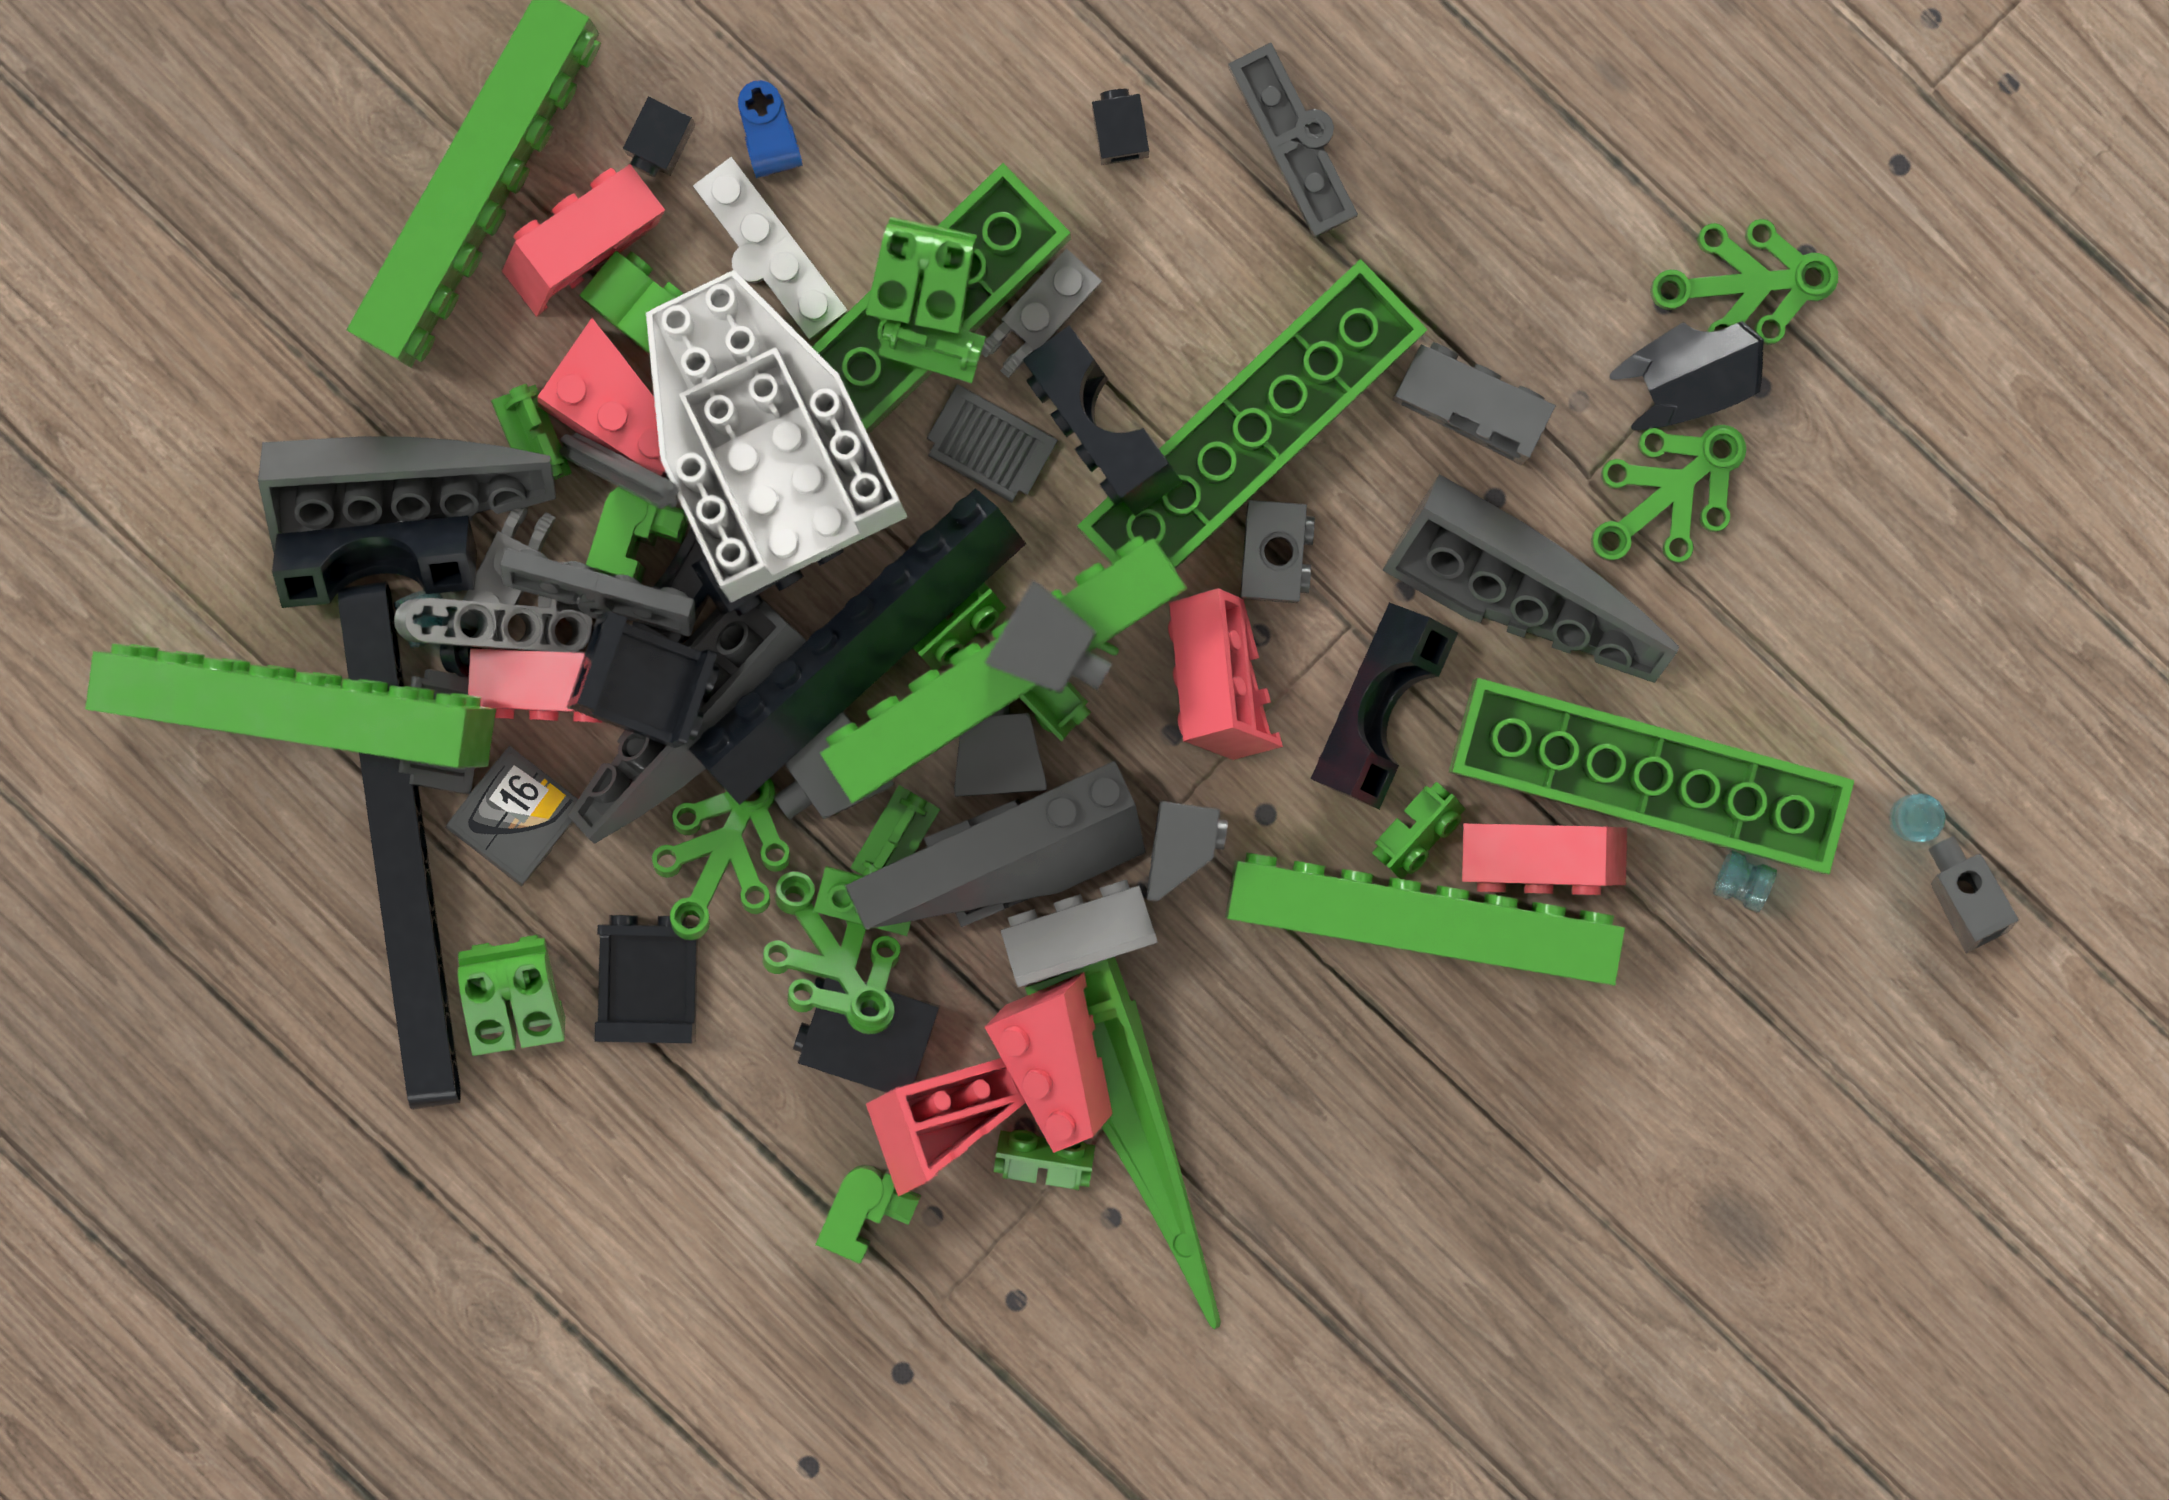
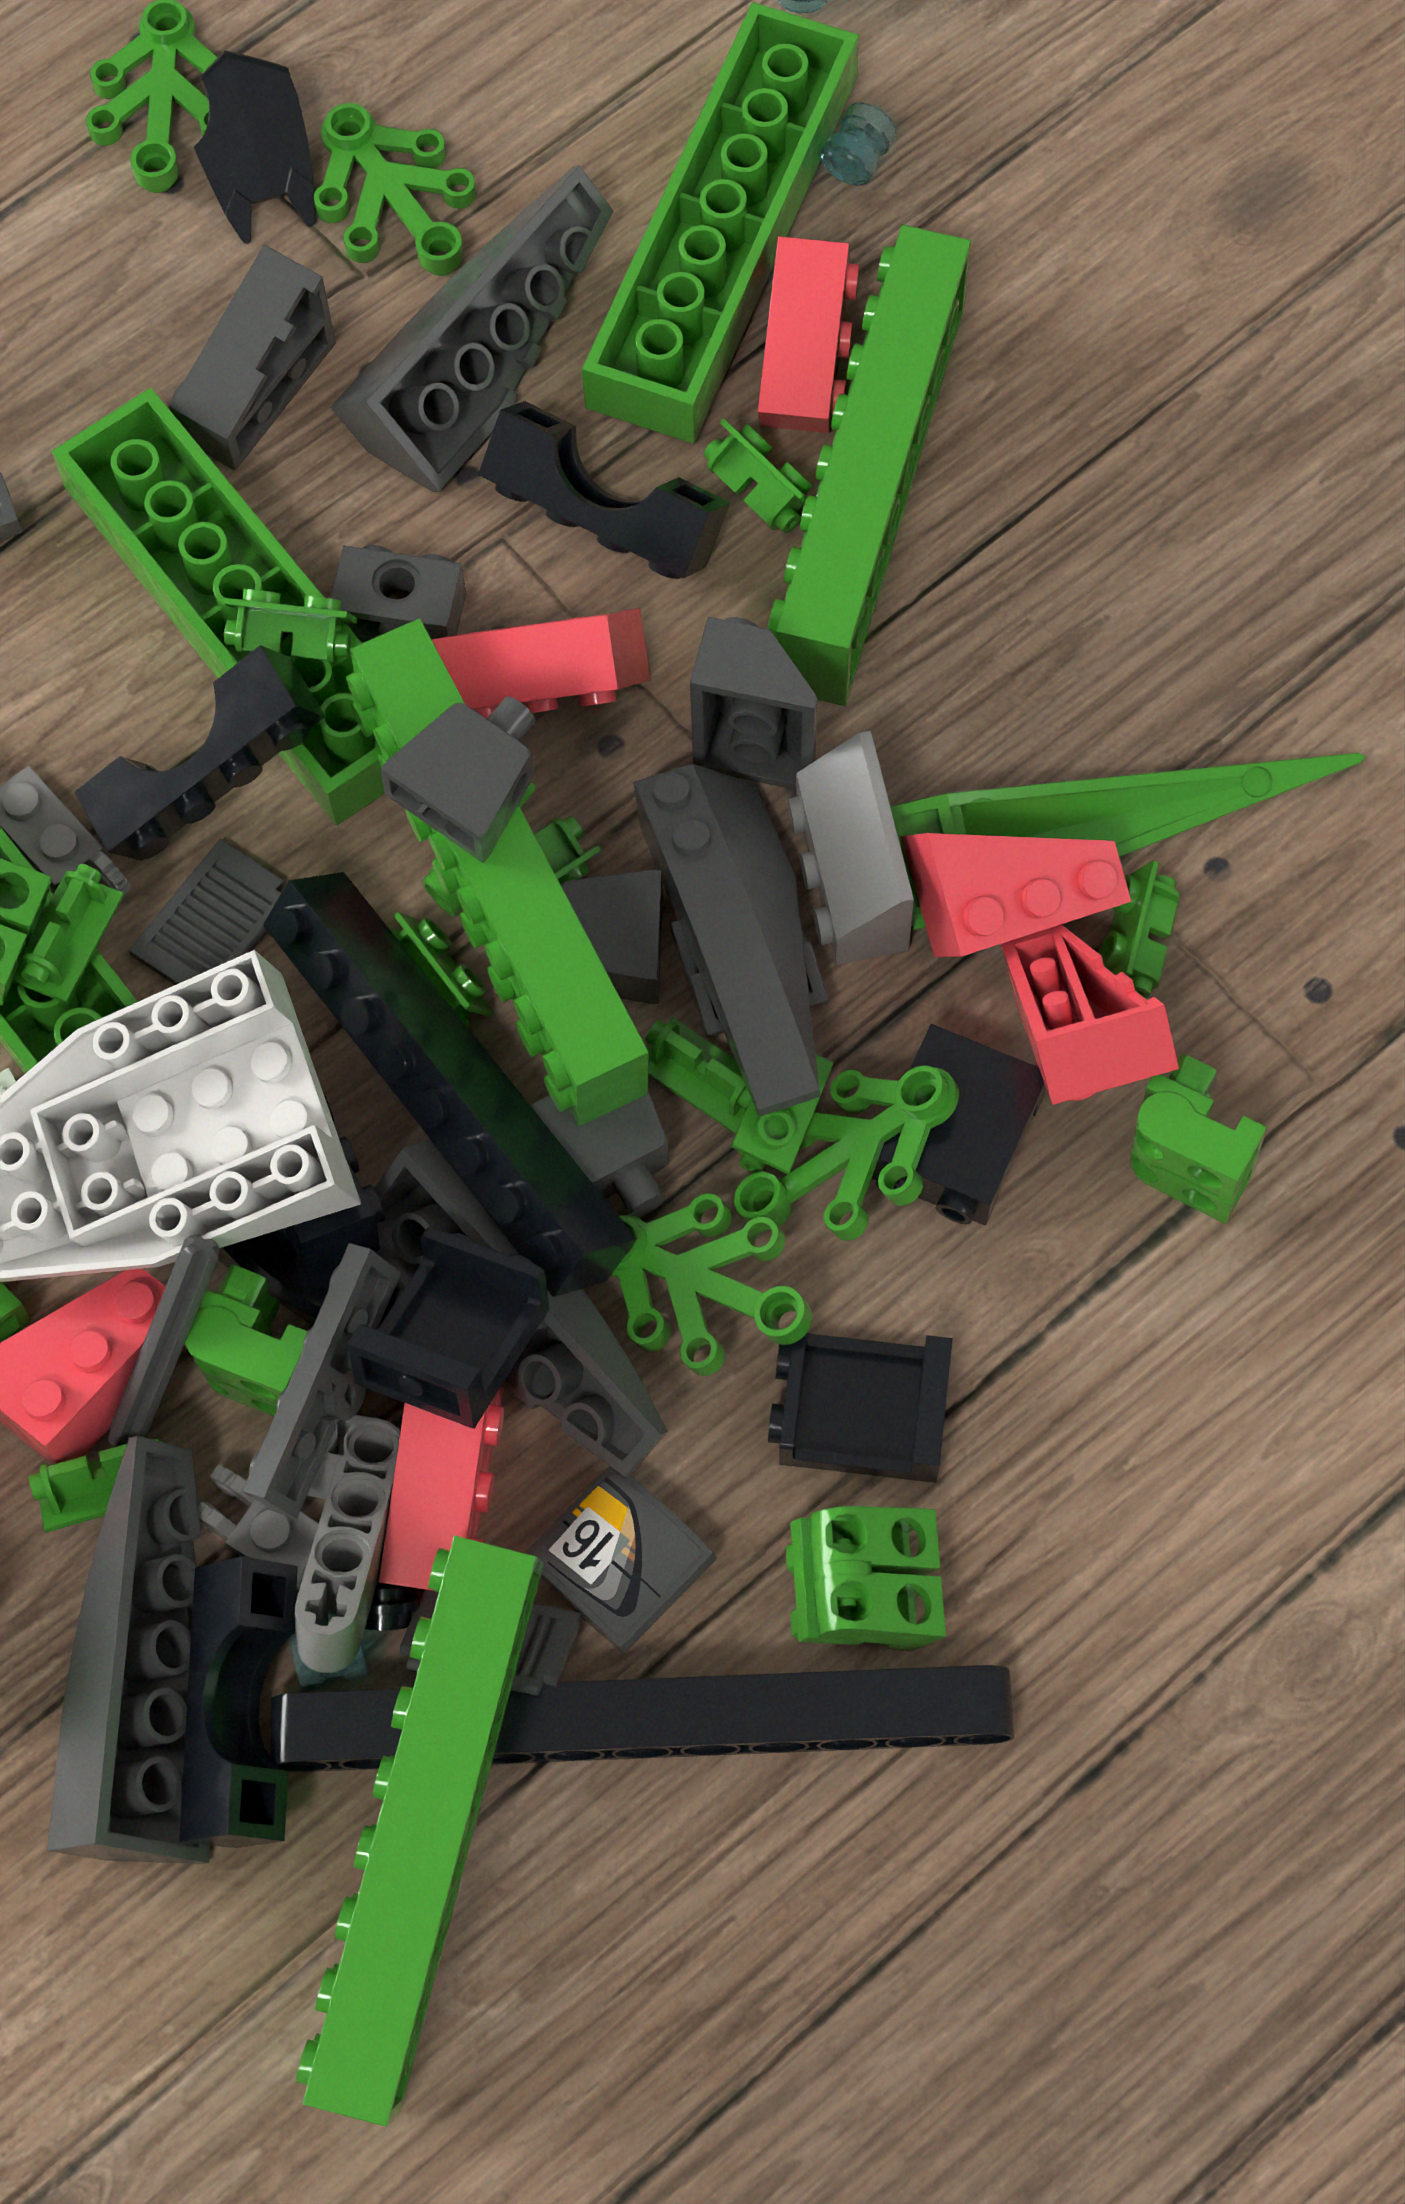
camera: 85 degrees left, 20 degrees down
none -> bright green hinge [223,589,357,663]

